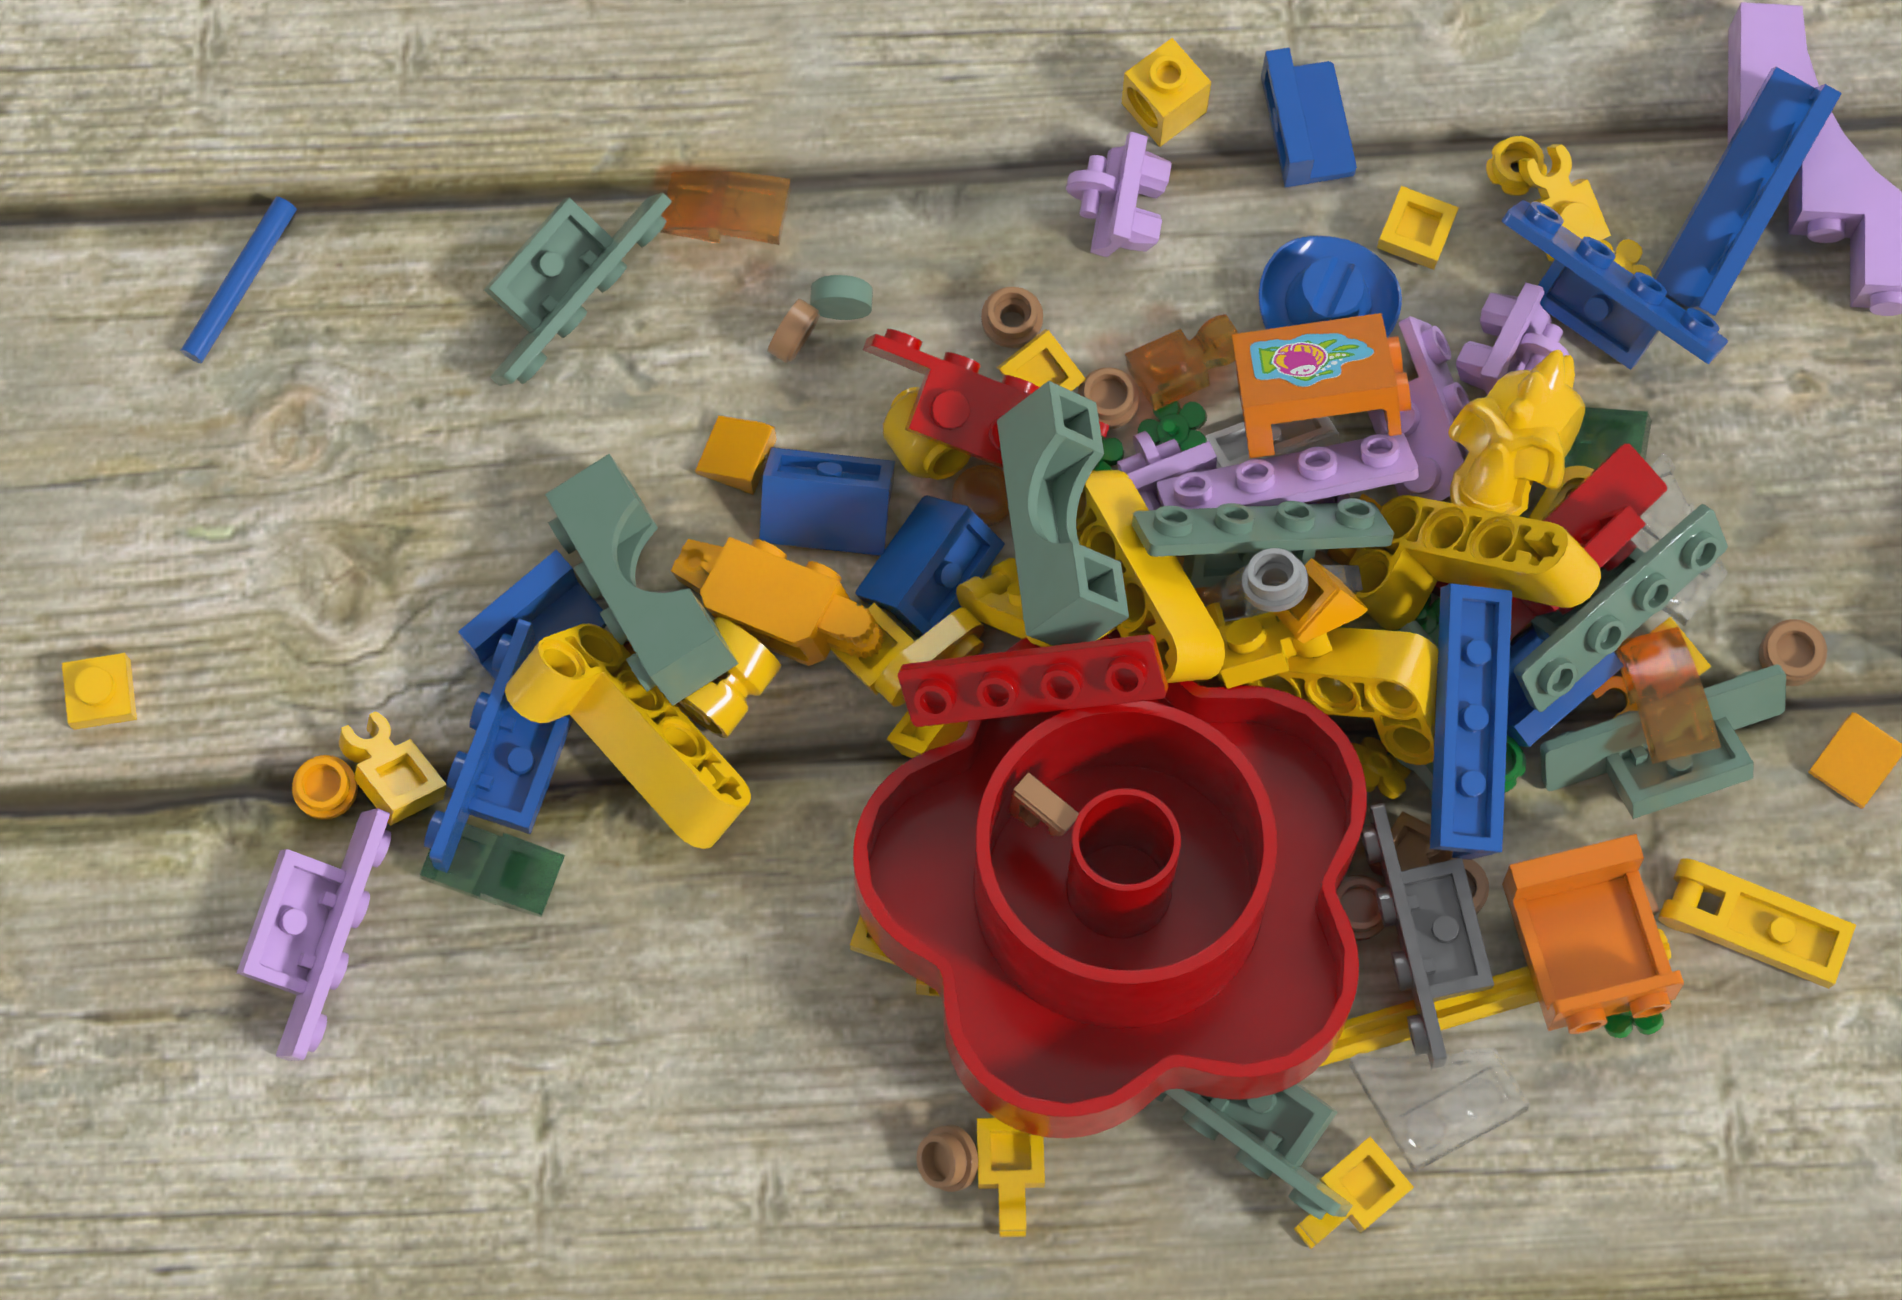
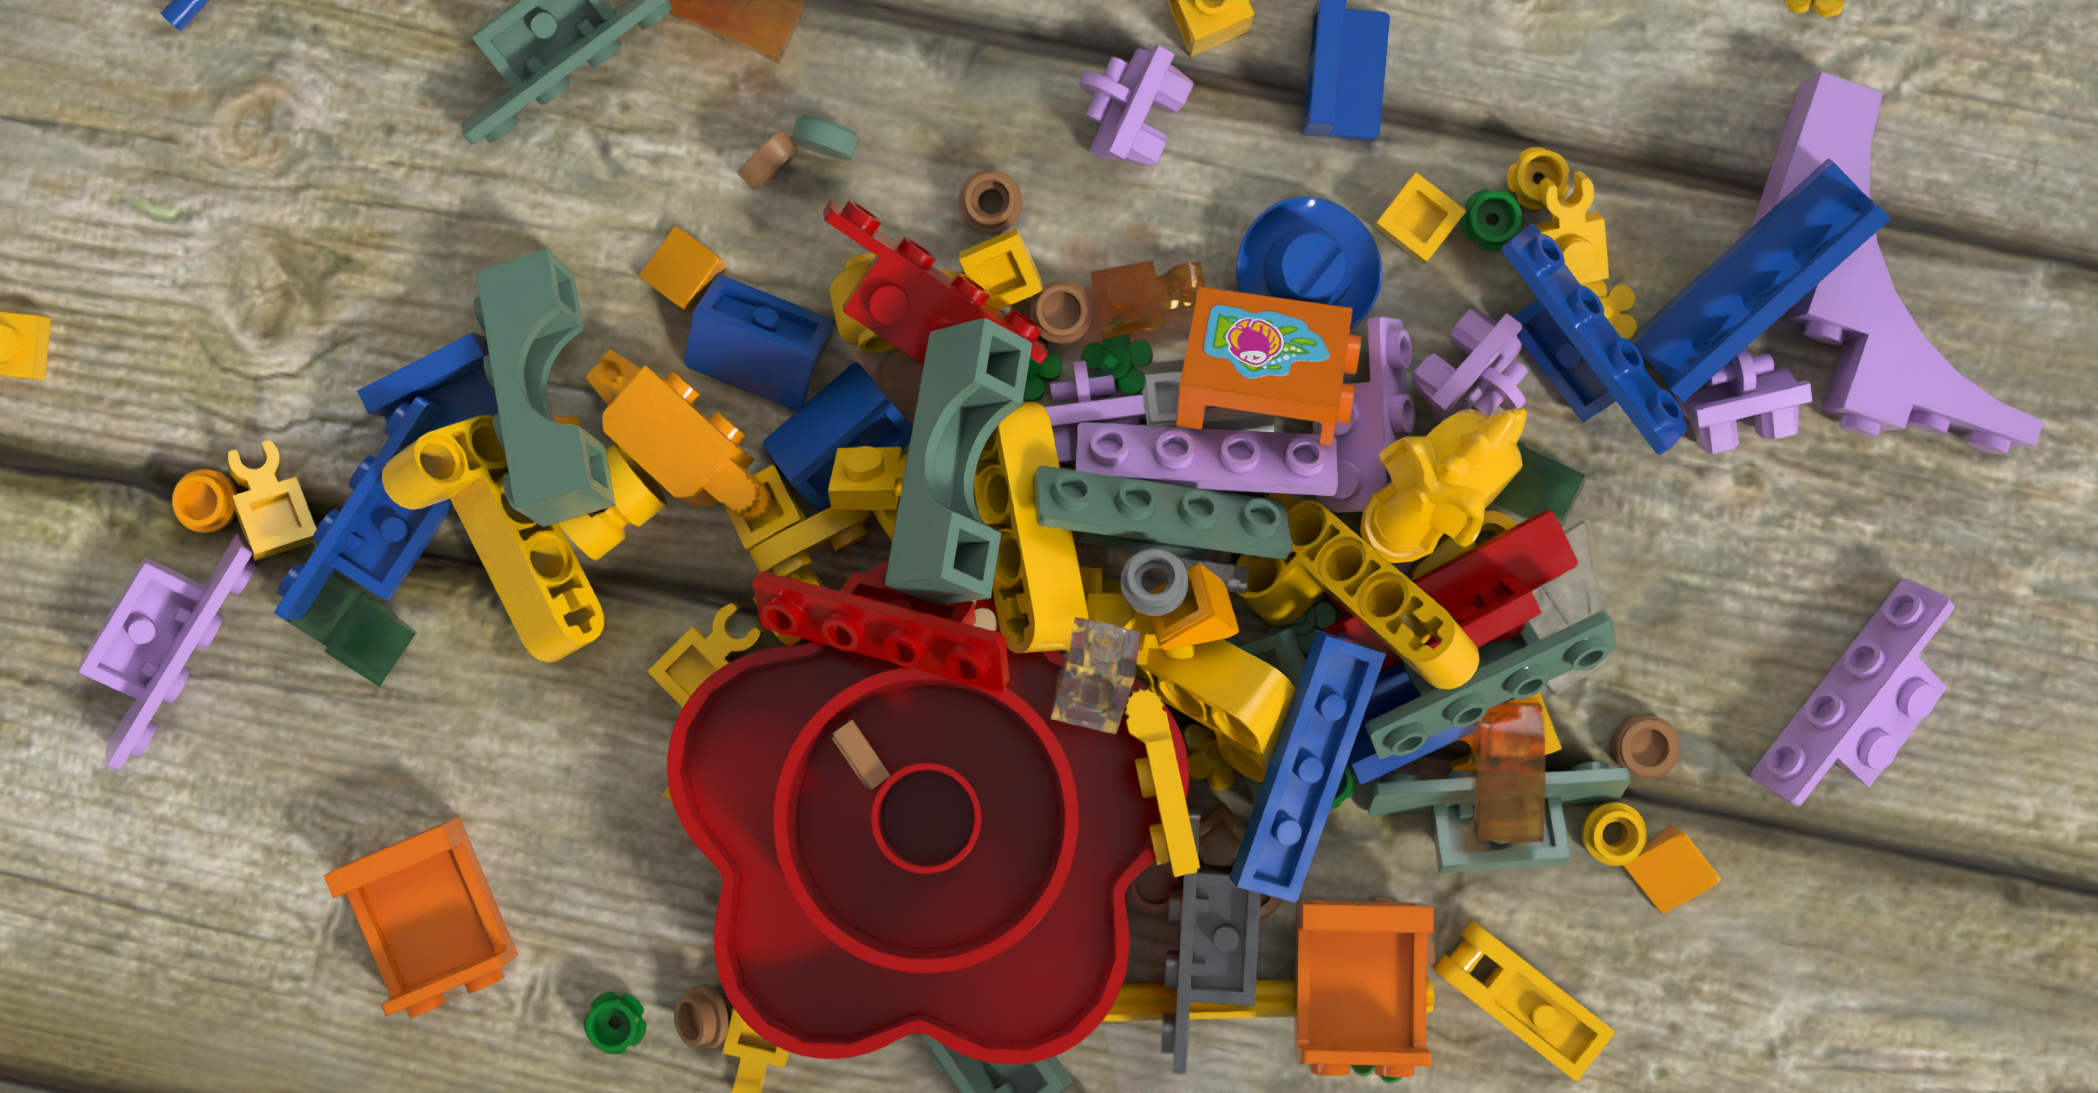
camera: 10 degrees right, 15 degrees up
none -> orange panel [323,816,518,1018]
none -> green plate [584,991,647,1054]
none -> yellow plate [647,602,764,708]
none -> yellow plate [828,446,907,511]
none -> clear brick [1051,617,1140,734]
none -> yellow hinge [1124,688,1200,877]
none -> green plate [1460,189,1524,252]
none -> yellow plate [1581,802,1647,866]
none -> lavender hips [1675,347,1812,454]

